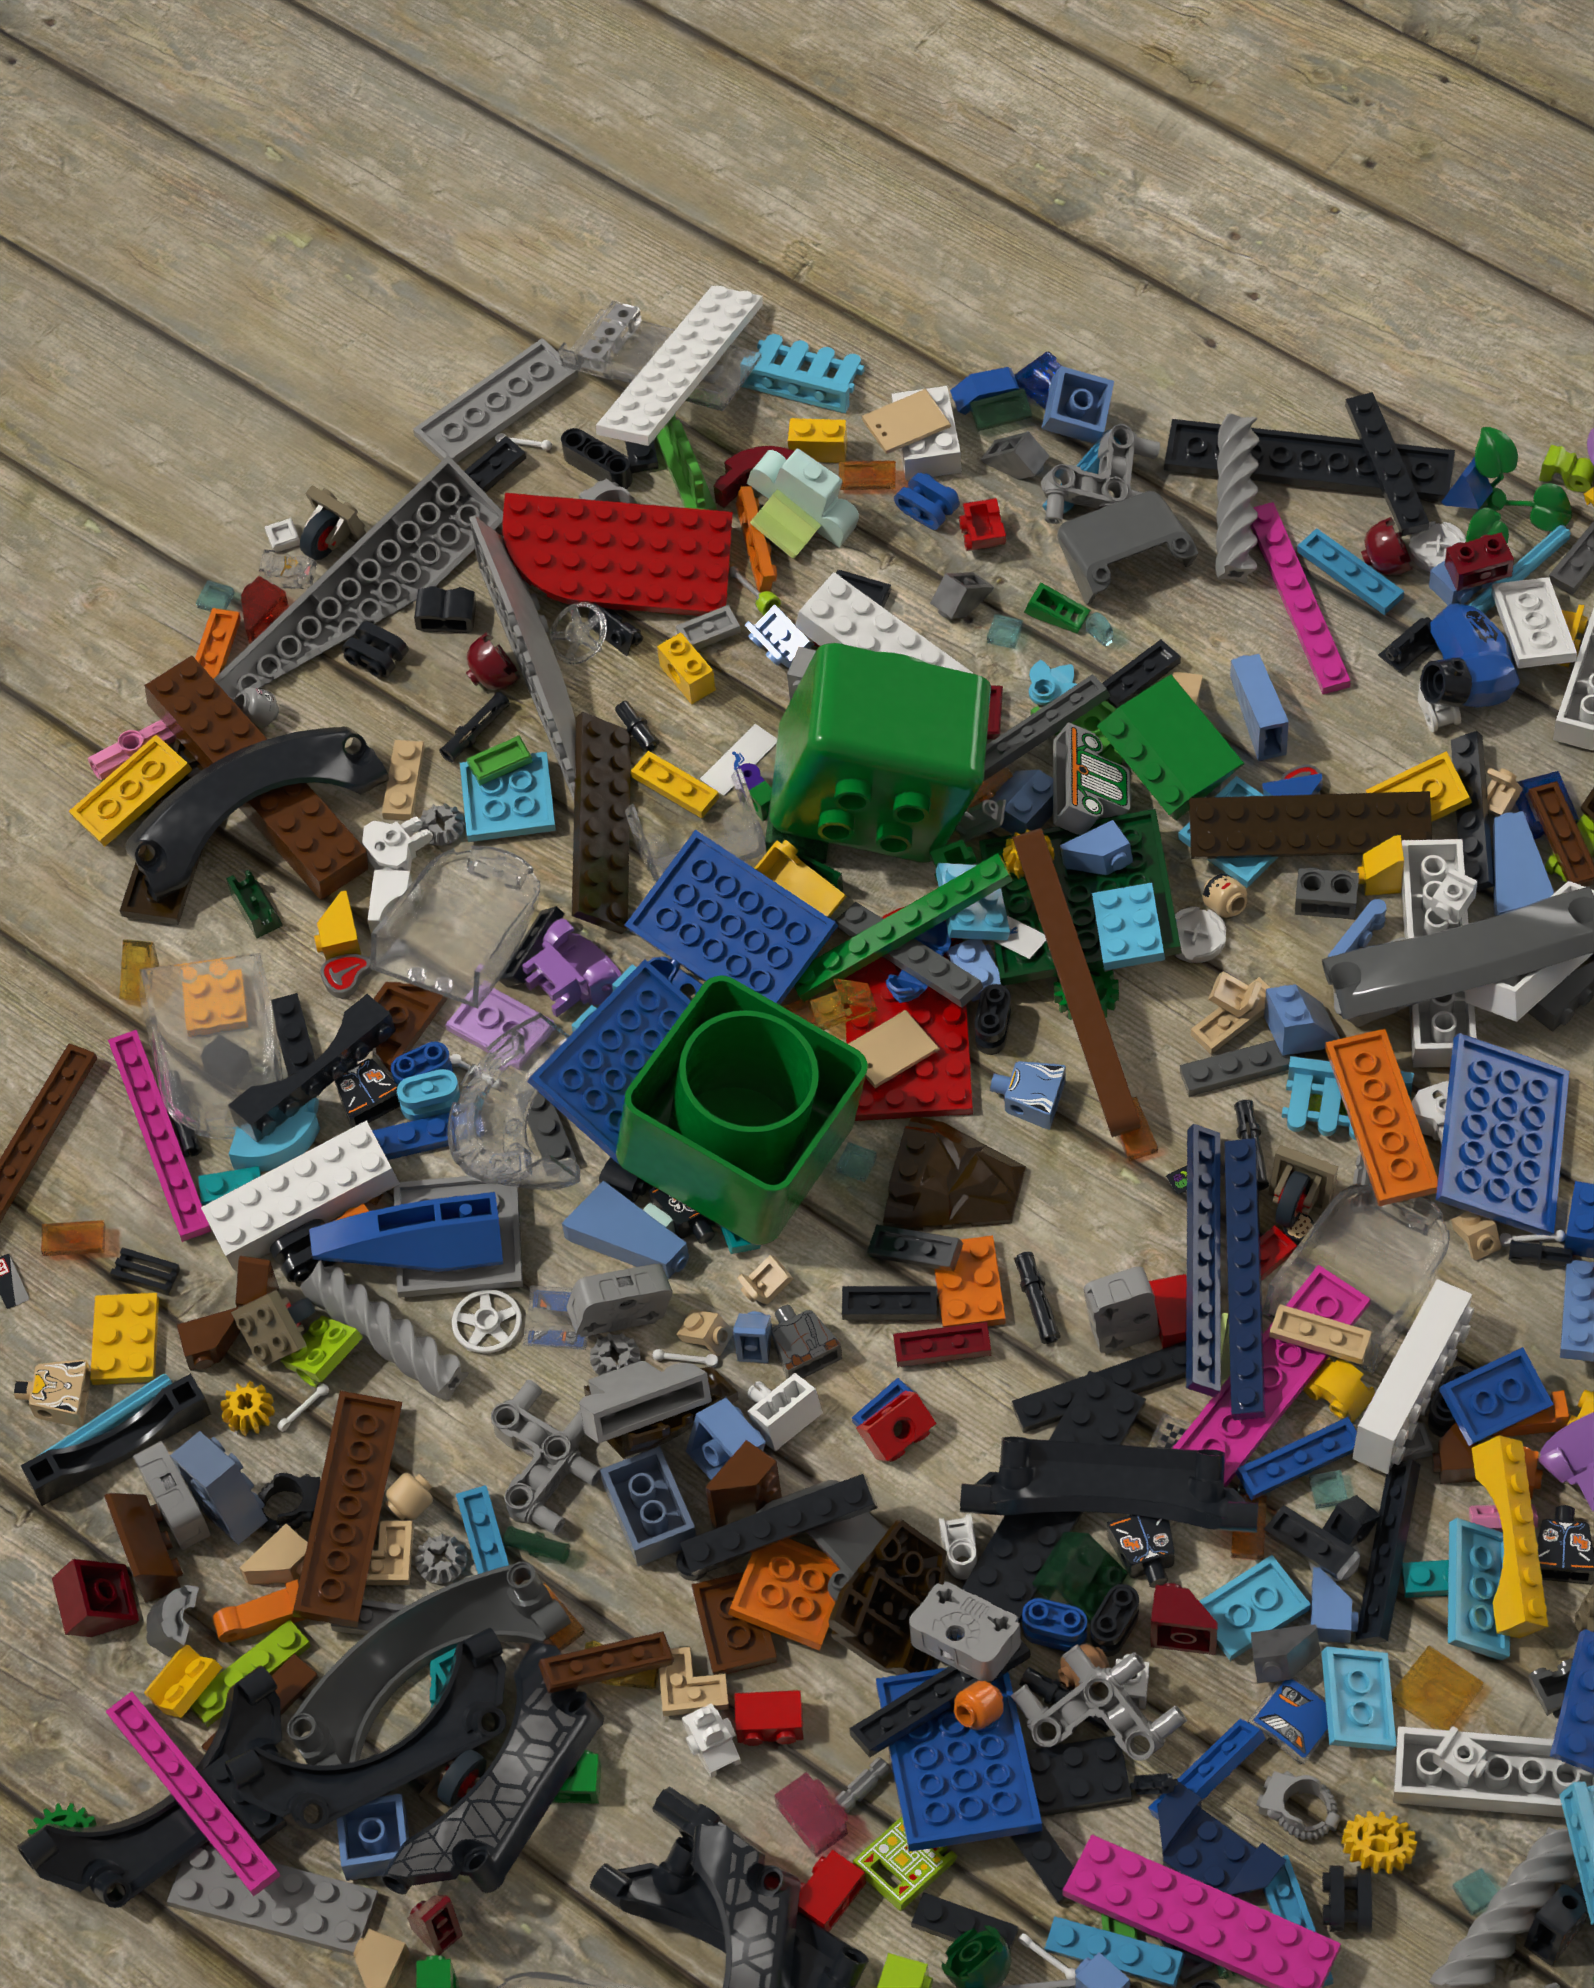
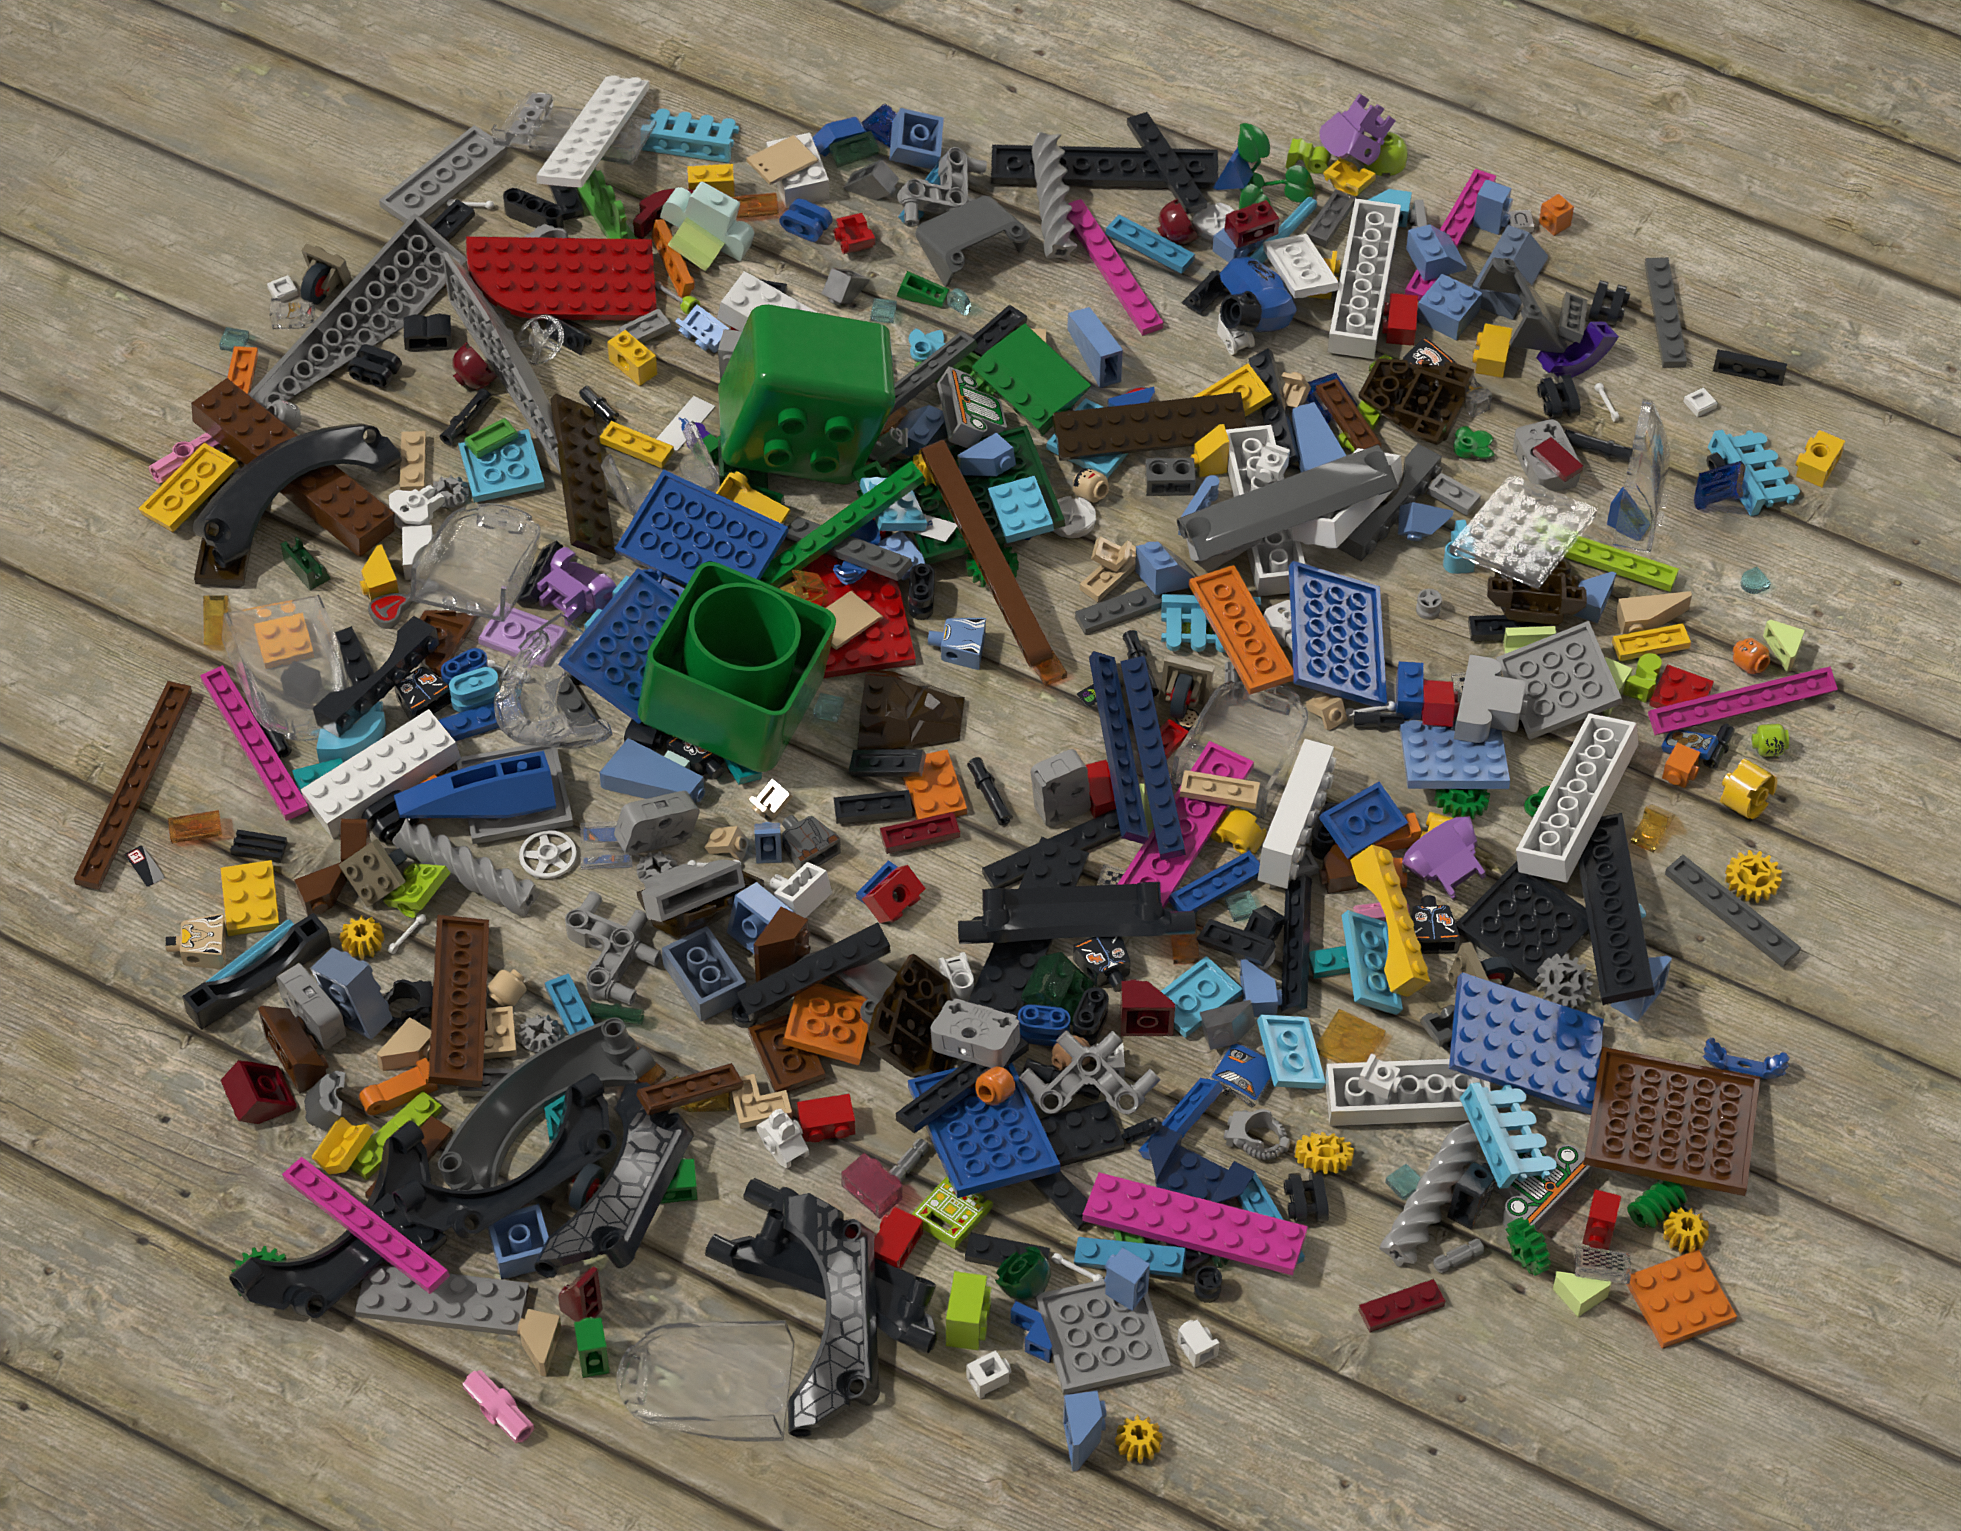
camera: 15 degrees left, 5 degrees down
clear red slope [241,575,289,644] -> none

